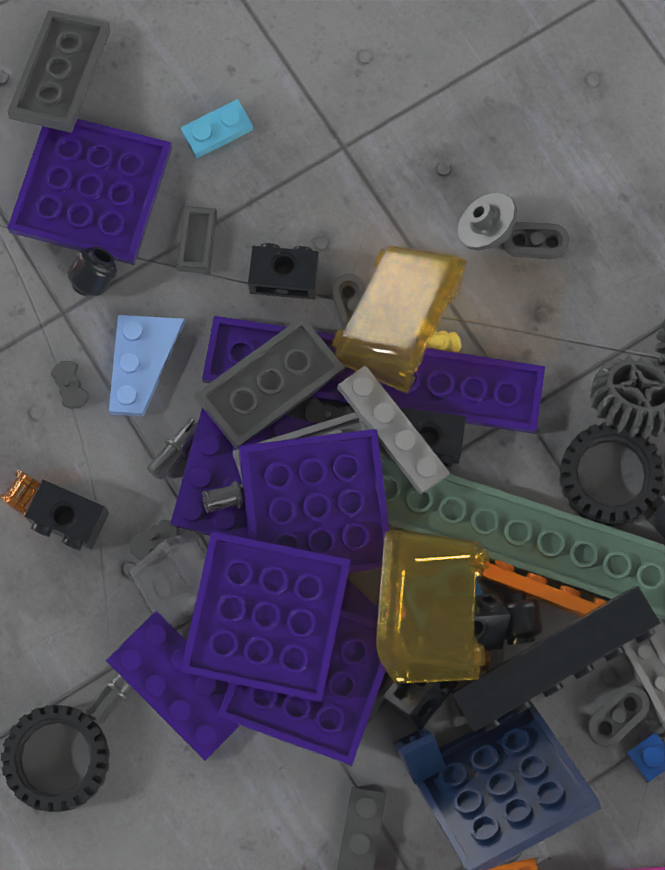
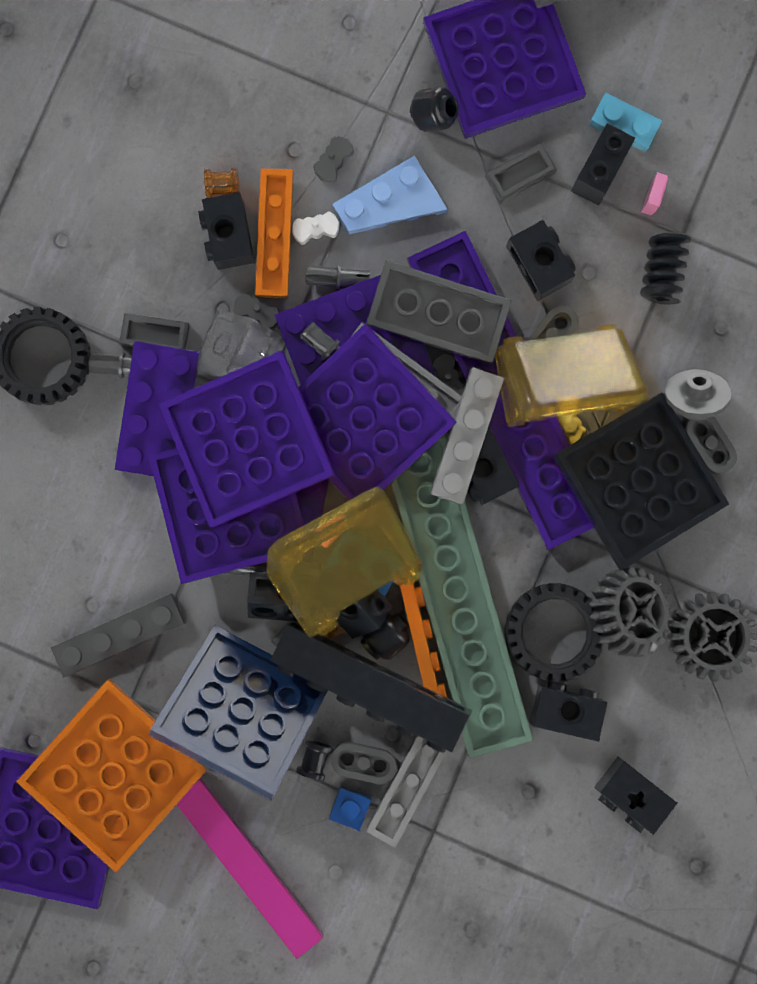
camera: 55 degrees right, 10 degrees up
dark blue slope [392,727,447,785] -> none
none -> dark grey tile [119,313,189,349]
none -> orange plate [255,168,294,299]
none -> white piece [292,211,340,245]
none -> black bush [296,739,333,781]
none -> black plate [552,392,729,570]
none -> black brick [571,123,635,206]
none -> black piece [640,232,691,305]
none -> bright pink tile [641,172,669,216]

